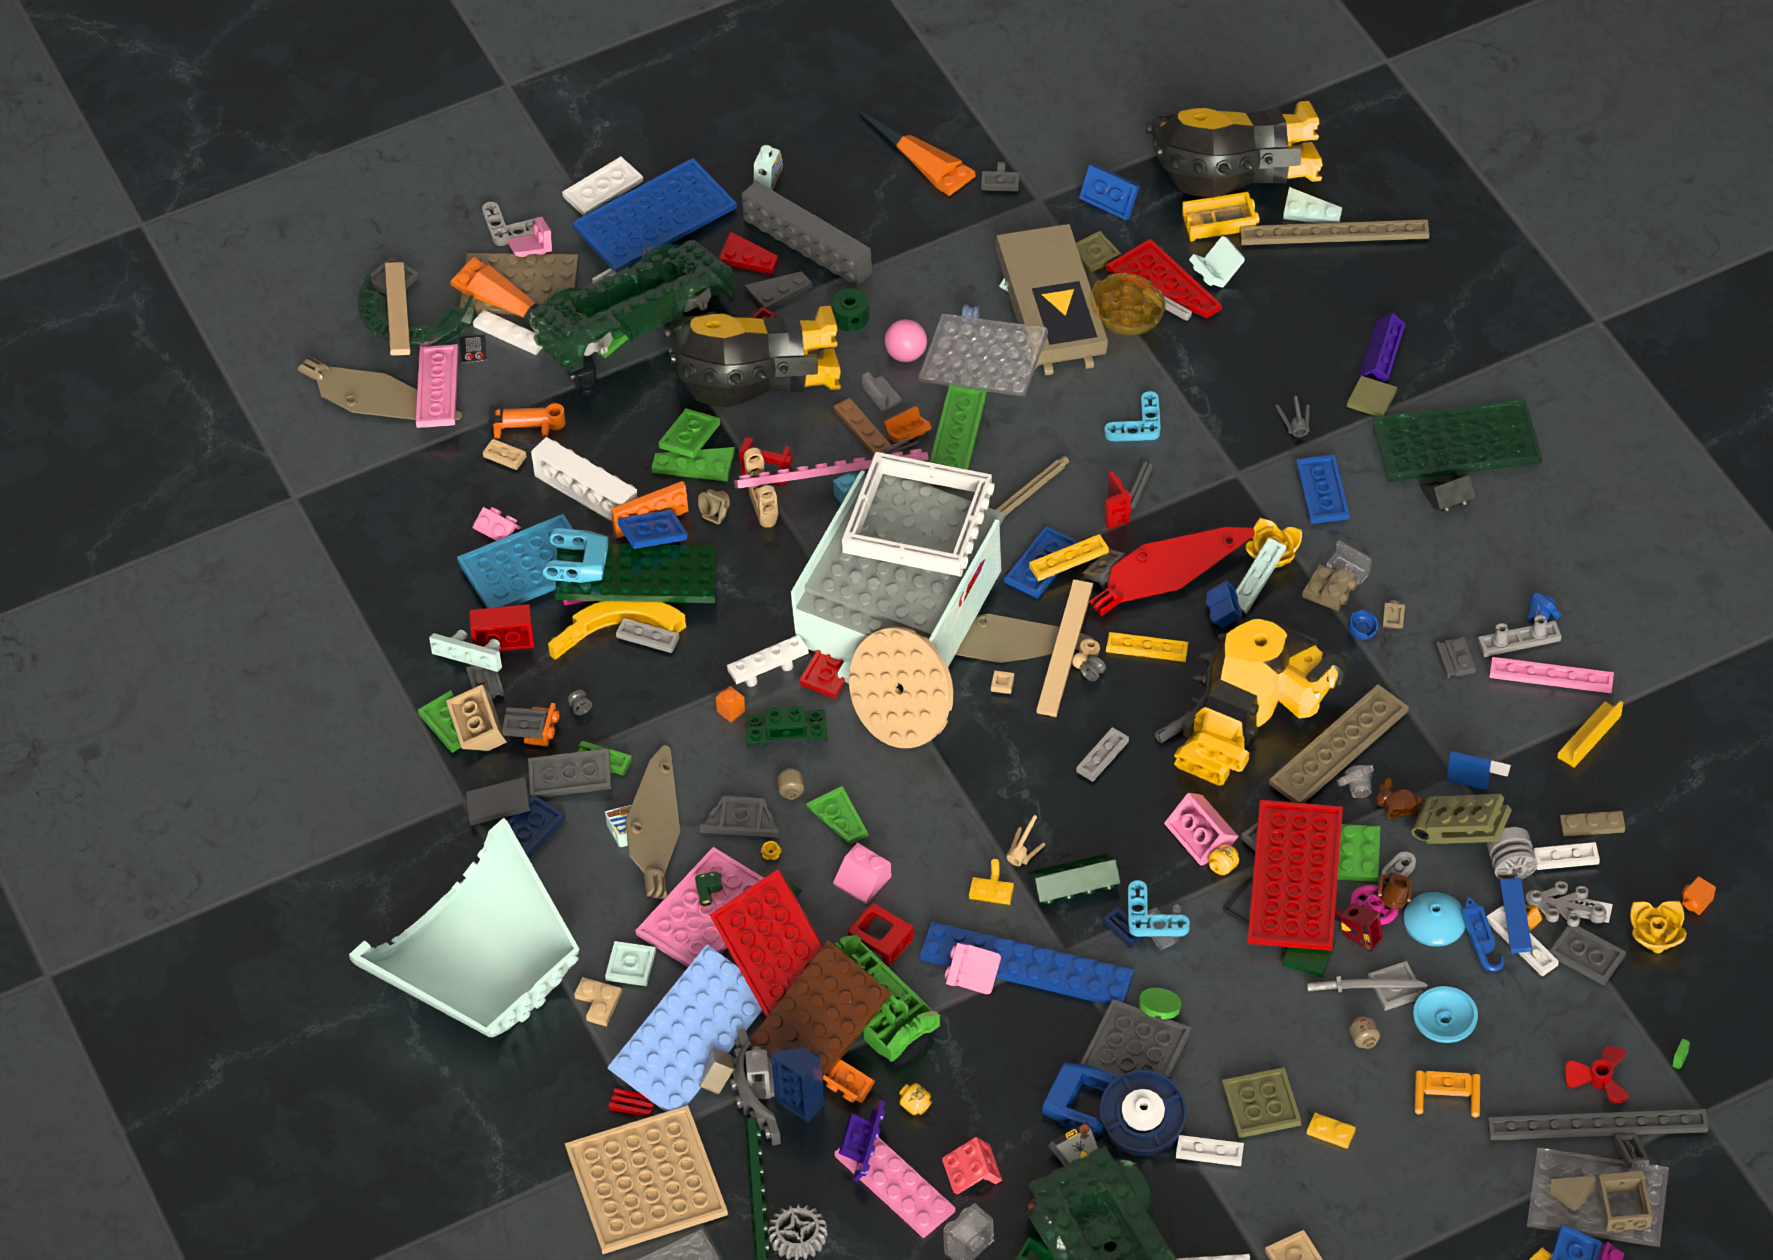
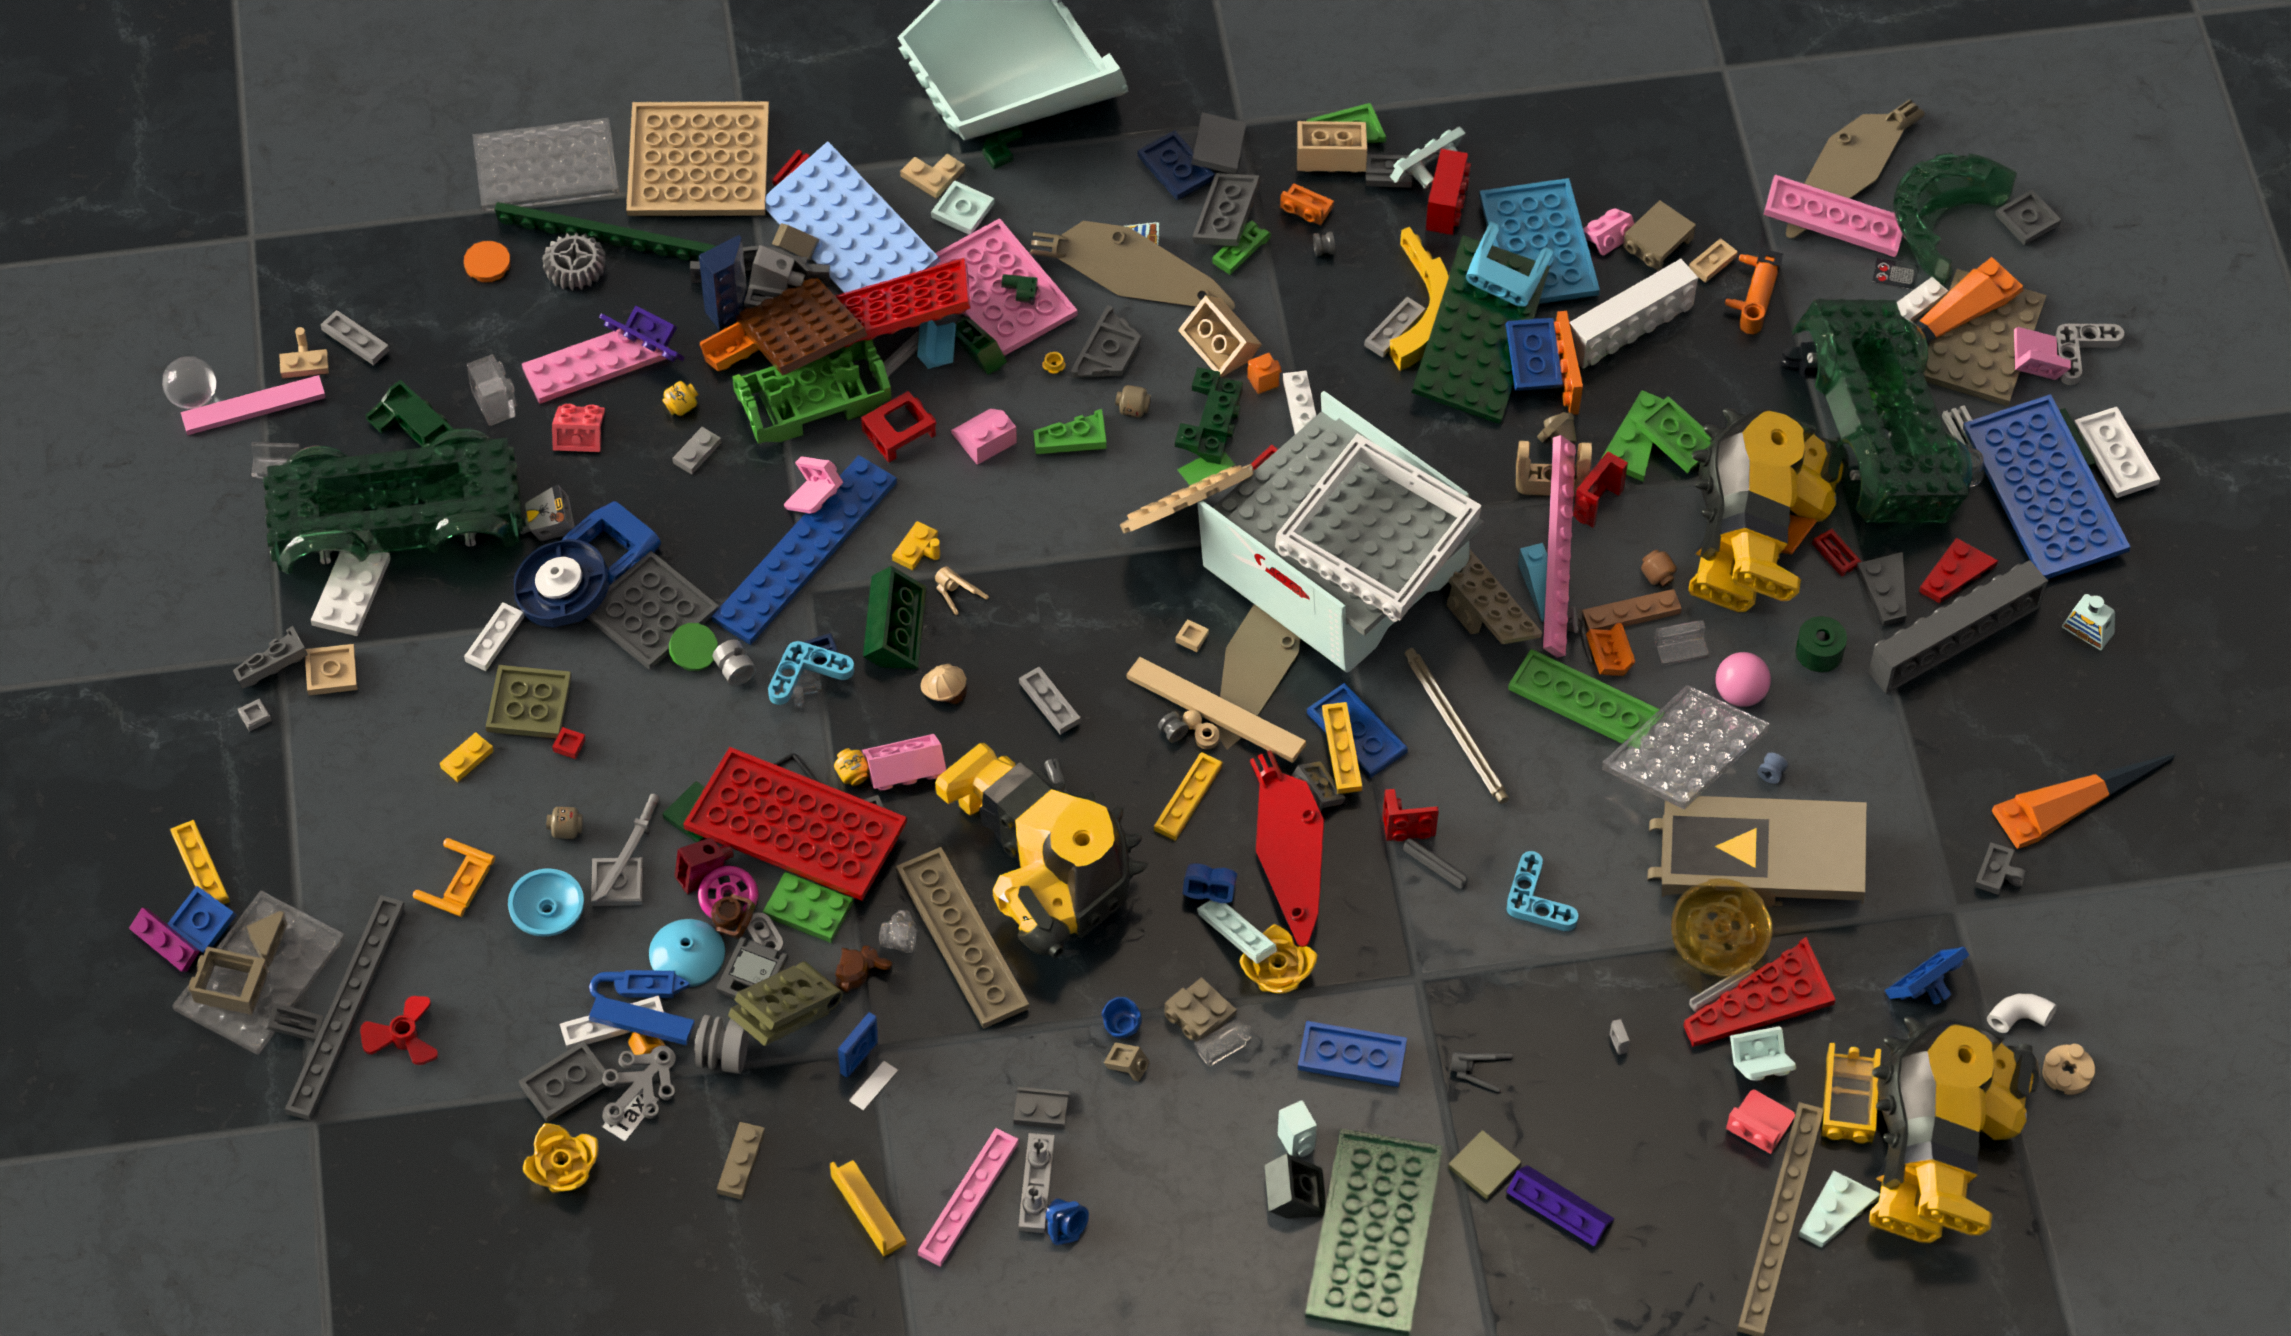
camera: 105 degrees right, 5 degrees up
tan tile [385,262,410,355] -> none
dark grey plate [502,708,547,738] -> none
olive tile [1076,231,1121,274] -> none
white plate [1534,842,1600,870] -> none
bright green tile [1672,1039,1690,1069] -> none
orange brick [1682,876,1716,915] -> none
none -> red plate [552,727,586,759]
none -> light grey plate [673,427,721,474]
none -> light grey wheel [713,639,756,686]
none -> container [716,937,788,999]
none -> tan piece [920,664,967,704]
none -> bright green sticker [1177,451,1235,485]
none -> tan slope [1178,295,1262,377]
none -> light aqua brick [1278,1100,1317,1157]
none -> light grey tile [1610,1019,1630,1055]
none -> dark tan panel [1623,200,1696,271]
none -> medium nougat head [1641,549,1677,587]
none -> coral bracket [1726,1090,1795,1154]
none -> white cylinder [1987,994,2057,1033]
none -> tan plate [2042,1044,2095,1095]

